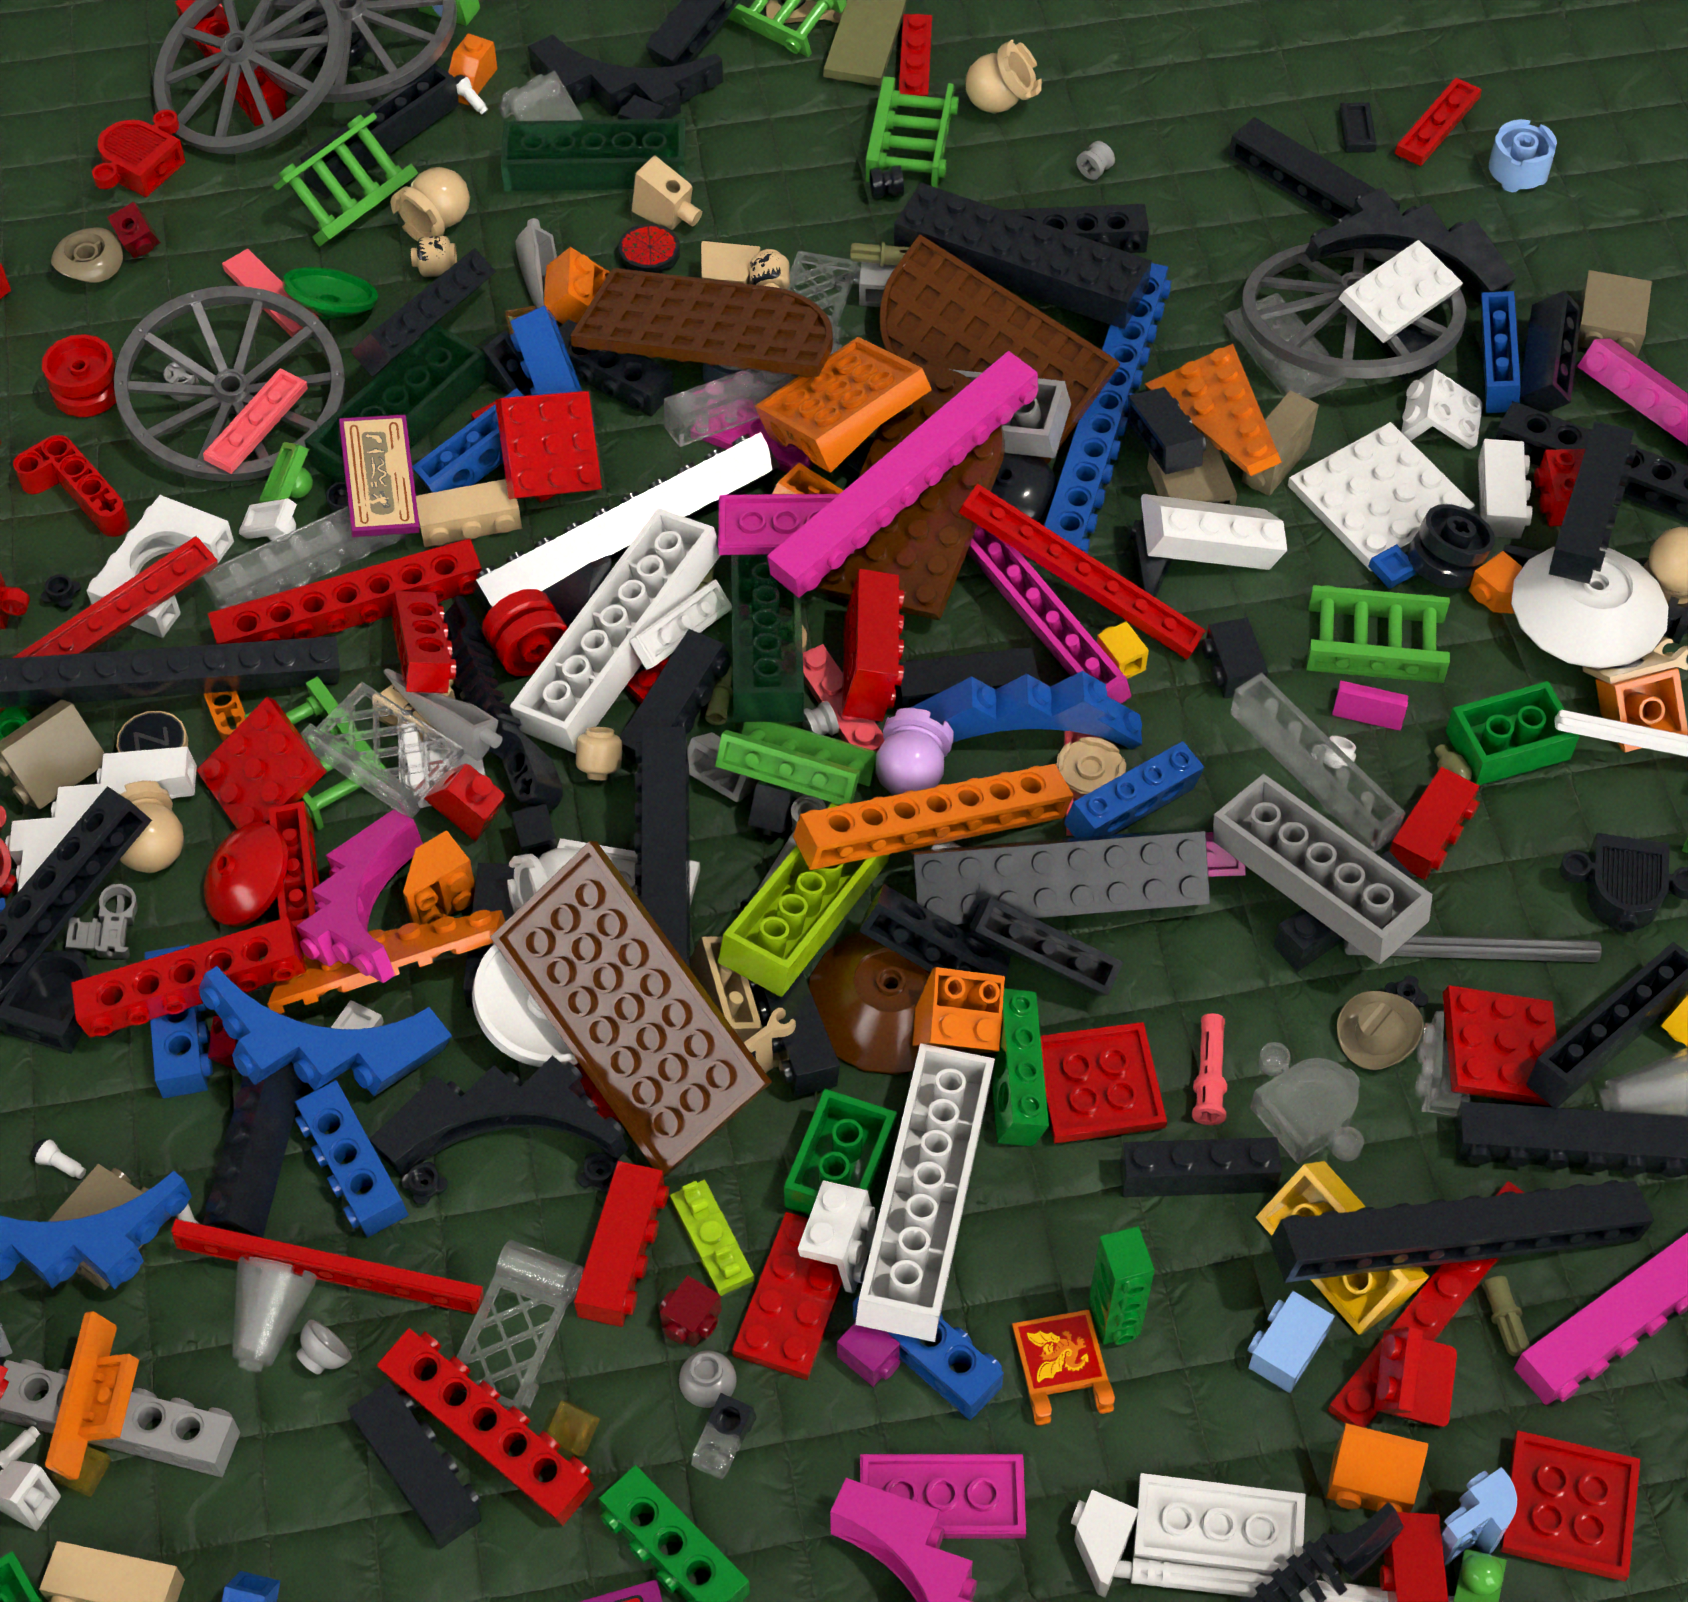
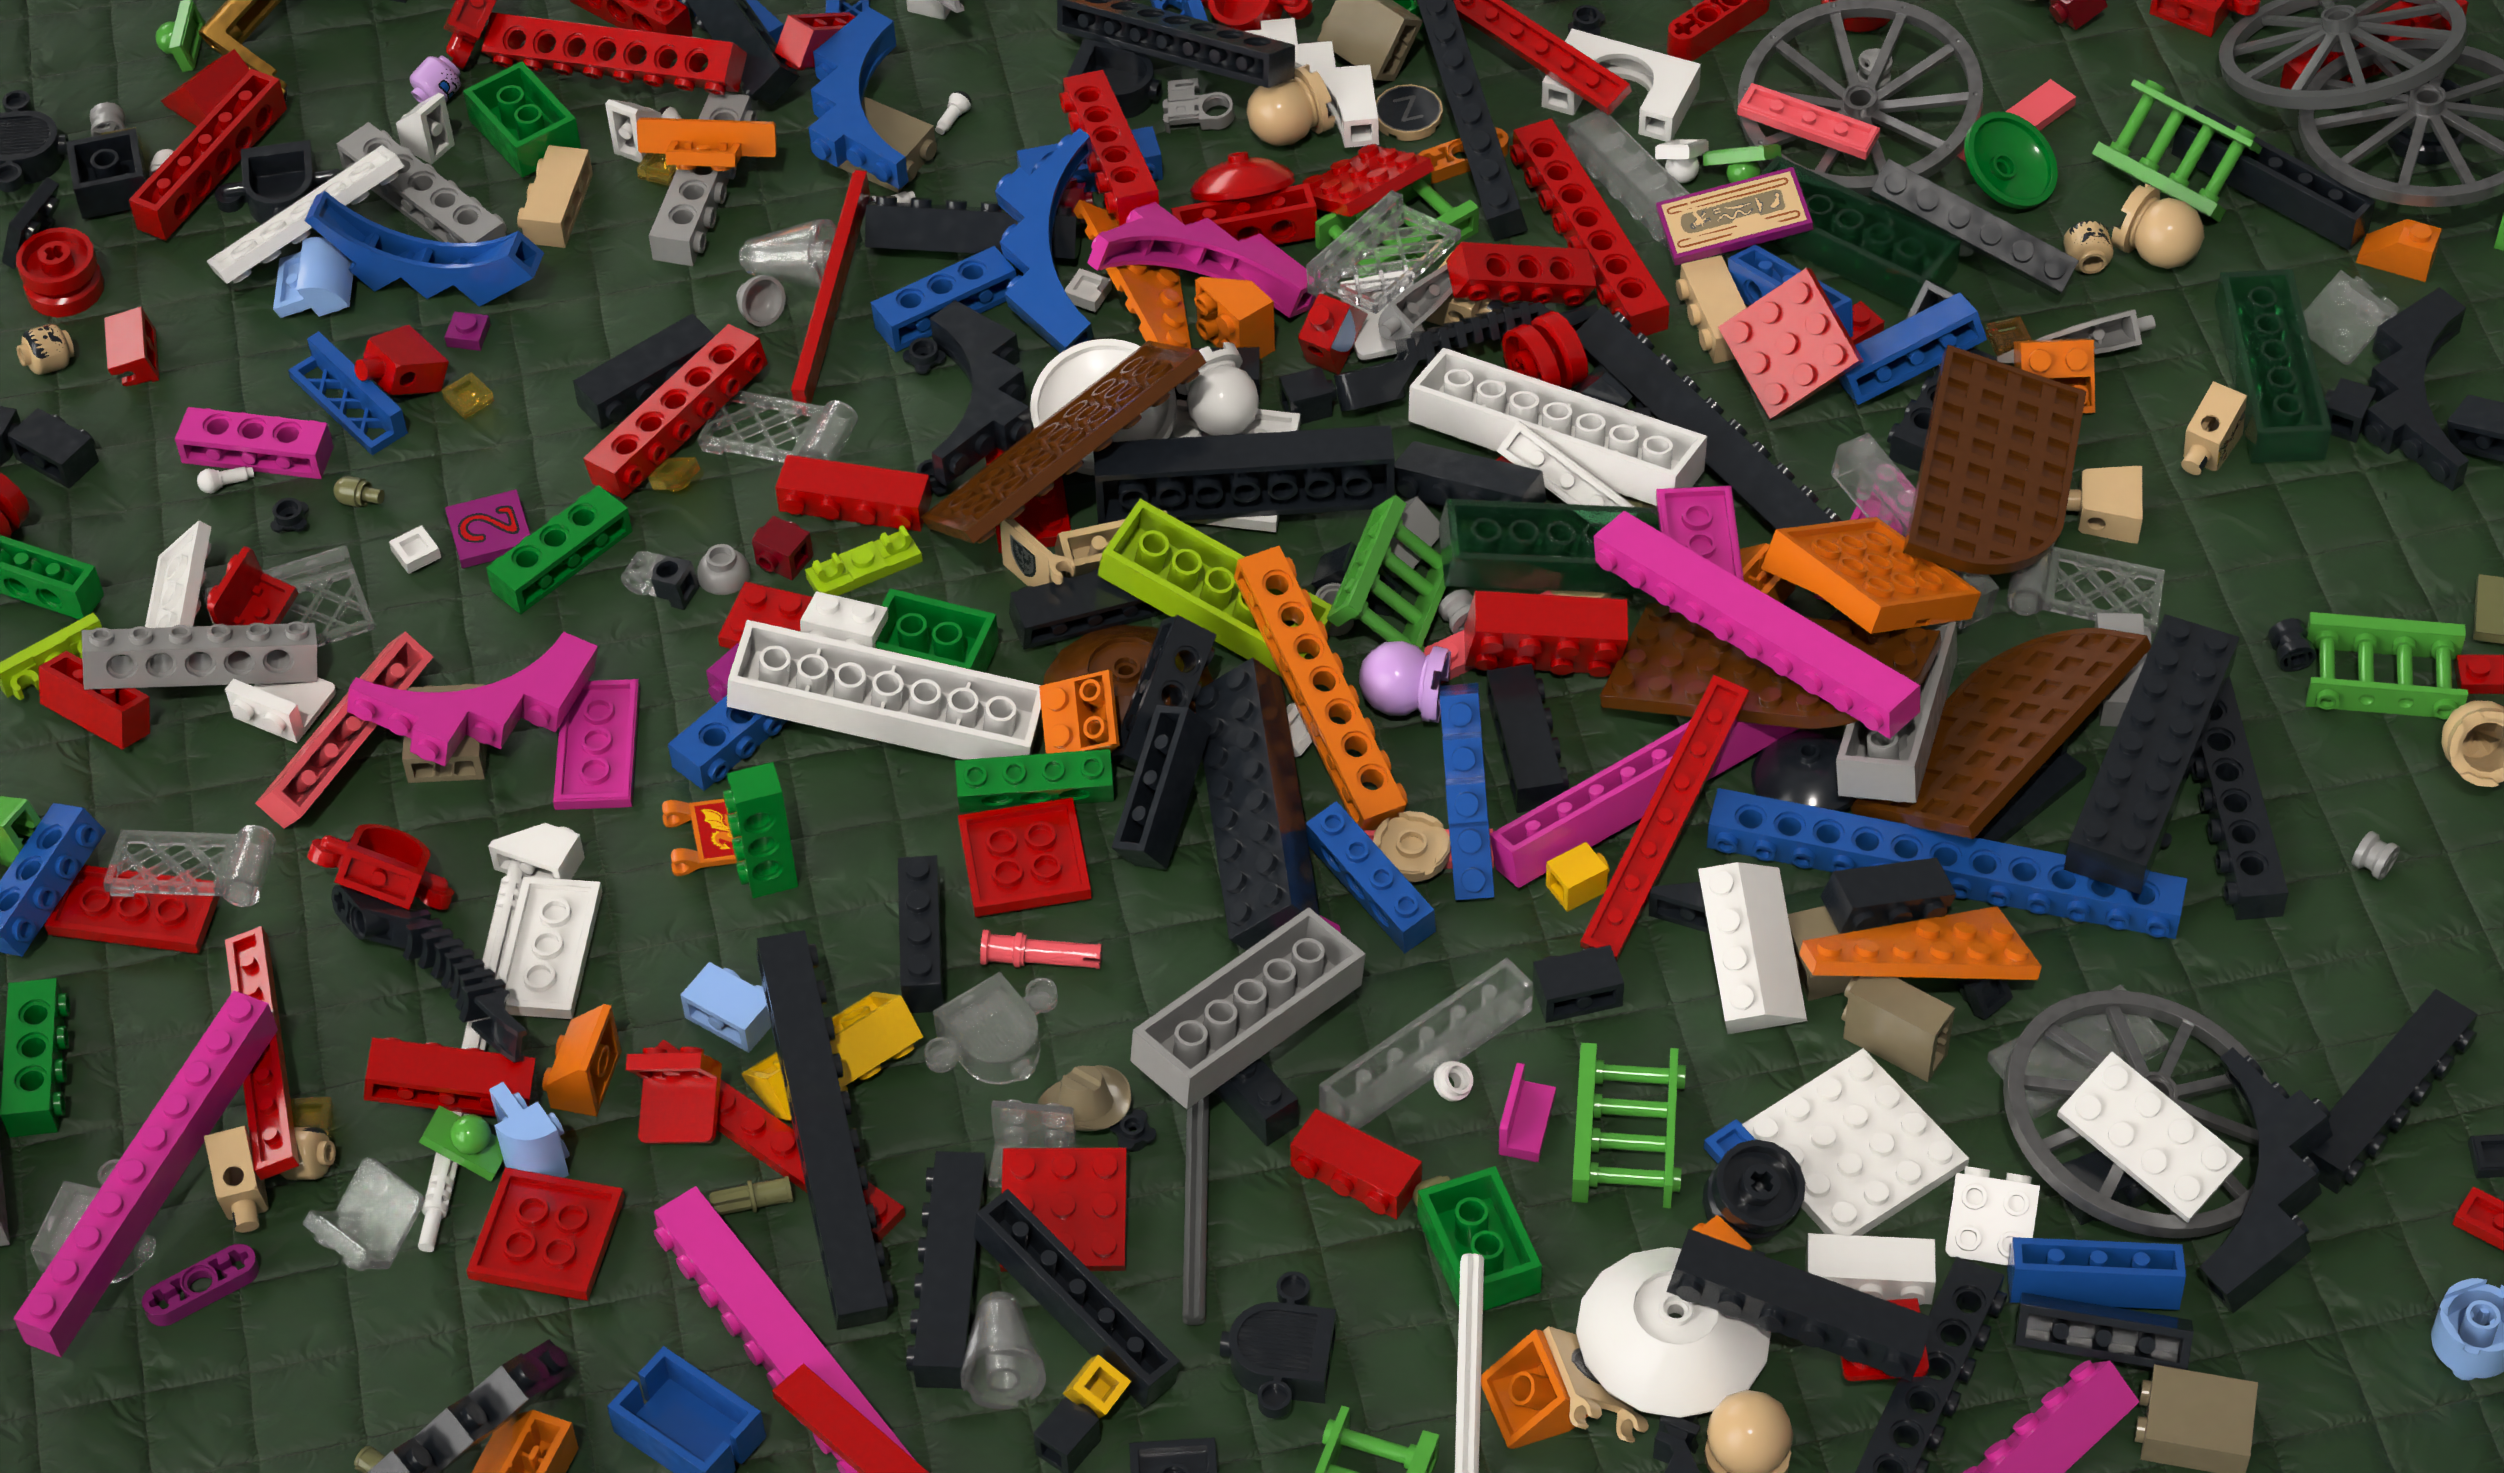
camera: 90 degrees right, 5 degrees down
white piece [455,74,488,115] -> none
tan head [576,727,622,780] -> none
tile [619,224,680,274] -> none
tan head [749,249,790,290] -> none
olive axle [850,242,910,267] -> none

